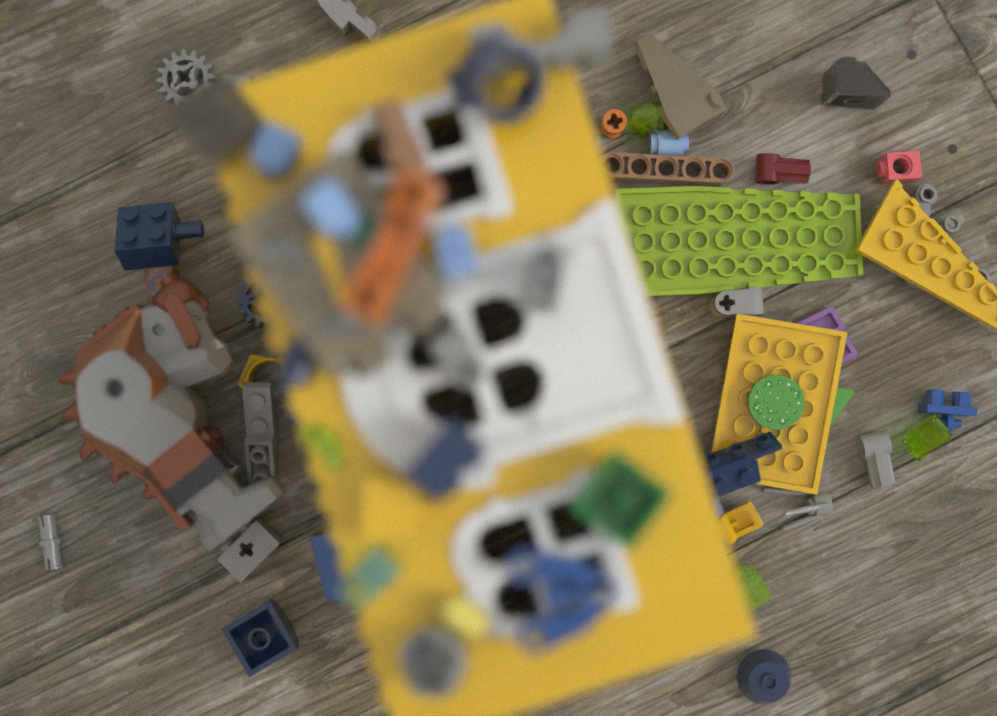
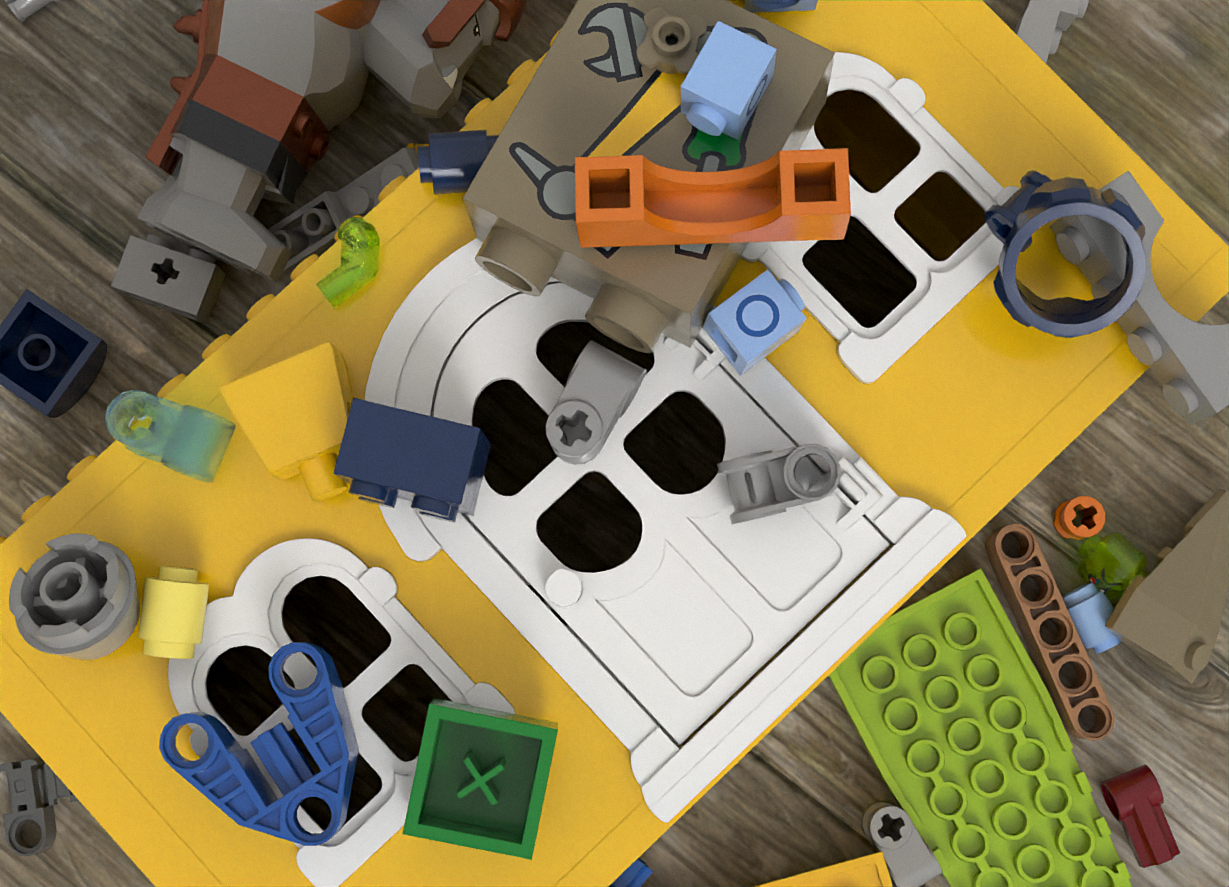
camera: 60 degrees right, 5 degrees down
medium nougat piece [371,99,434,182] -> none

